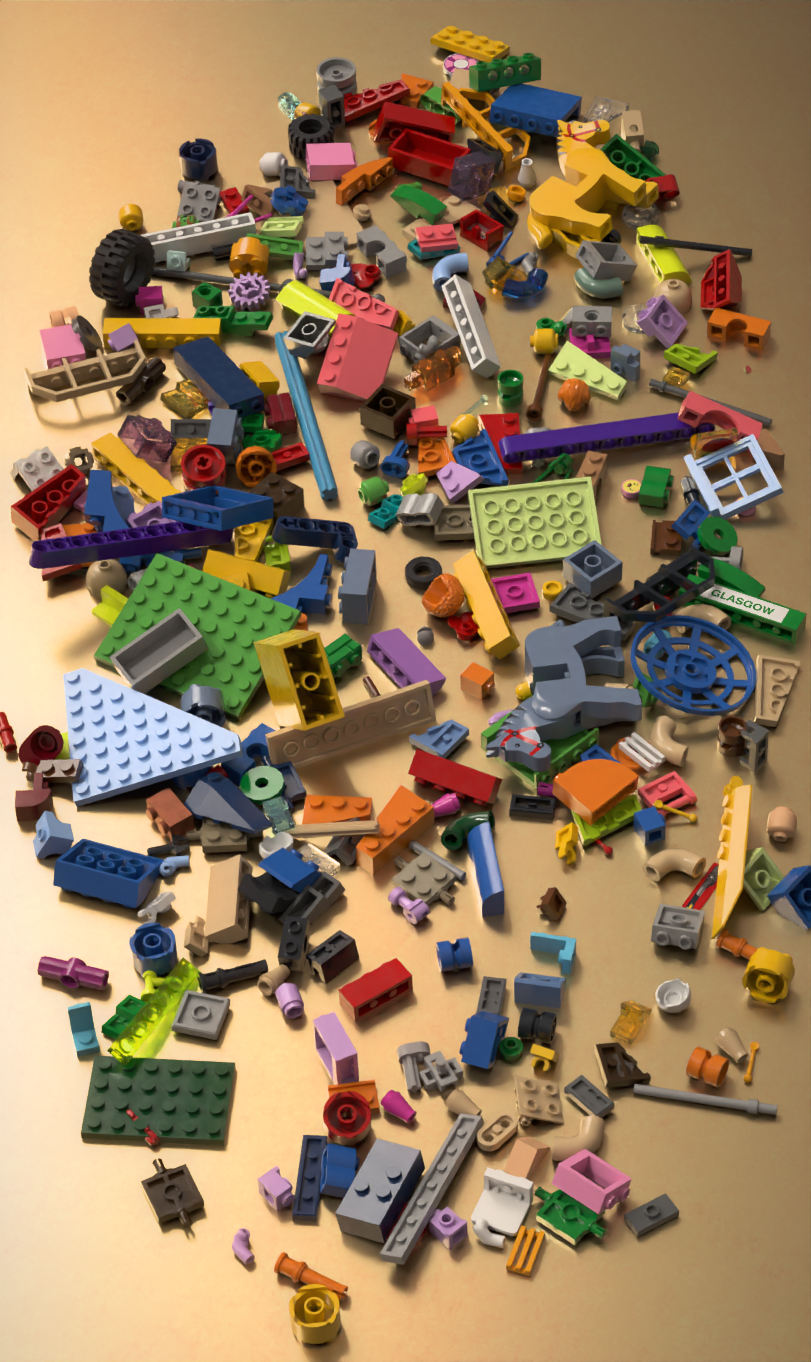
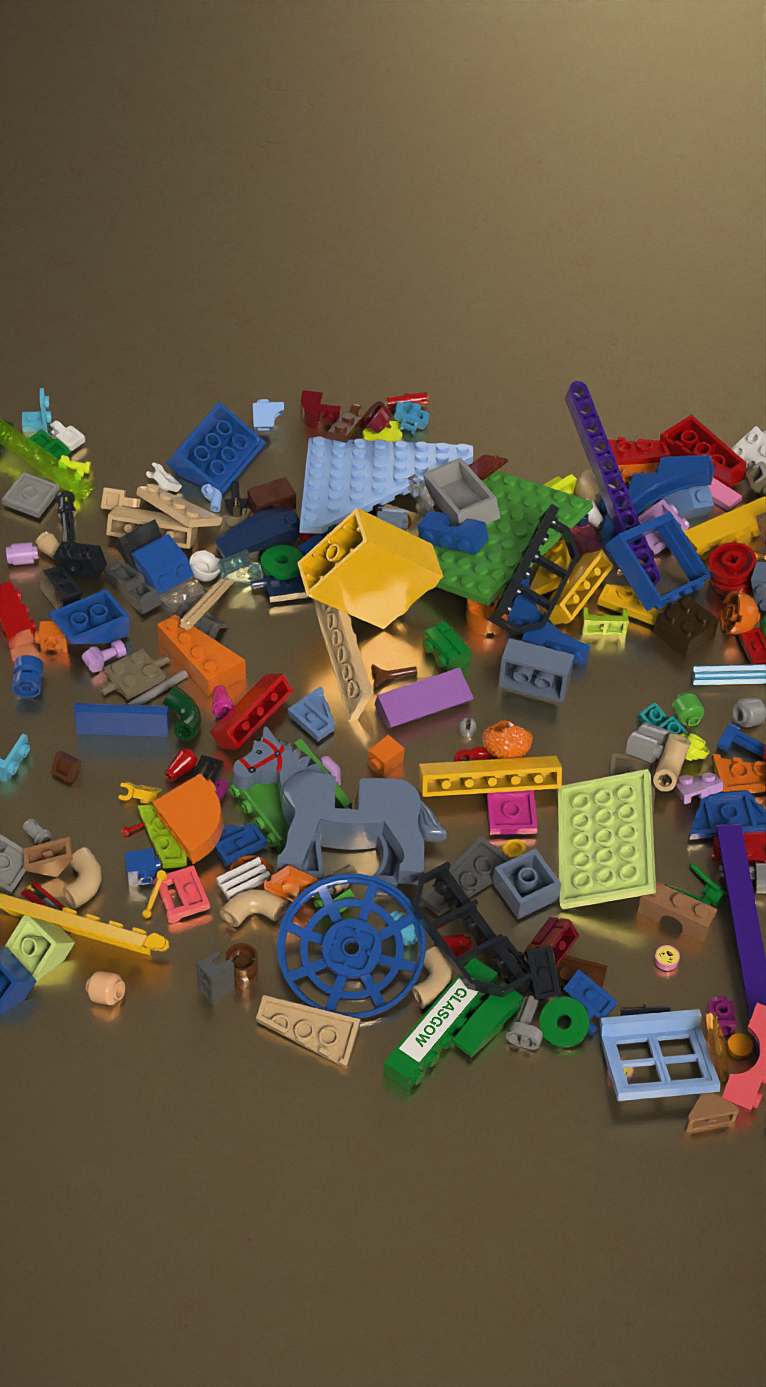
camera: 95 degrees right, 5 degrees up
magenta piece [37,955,110,990] -> none
blue brick [129,923,178,977] -> none
dark blue beam [272,516,358,563] -> none
orange wing [302,795,372,824] -> none
black tyre [405,556,442,589] -> none
green brick [639,466,674,508] -> none
none -> light grey pin [23,818,52,845]
none -> medium nougat slope [23,837,73,877]
none -> orange brick [35,621,68,652]
none -> blue slope [48,589,130,644]
none -> white plate [50,420,85,451]
none -> tan wing [136,484,223,528]
none -> red cone [164,748,198,782]
none -> orange plate [264,865,320,902]
none -> dark azure piece [394,400,430,435]
none -> clear wing [407,474,435,516]
none -> blue arch [417,510,489,555]
none -> clear red piece [469,454,508,480]
none -> black plate [487,504,580,635]
none -> dark red brick [524,917,579,966]
none -> black plate [527,945,562,1000]
none -> tan cylinder [653,734,691,792]
none -> magenta brick [706,996,737,1037]

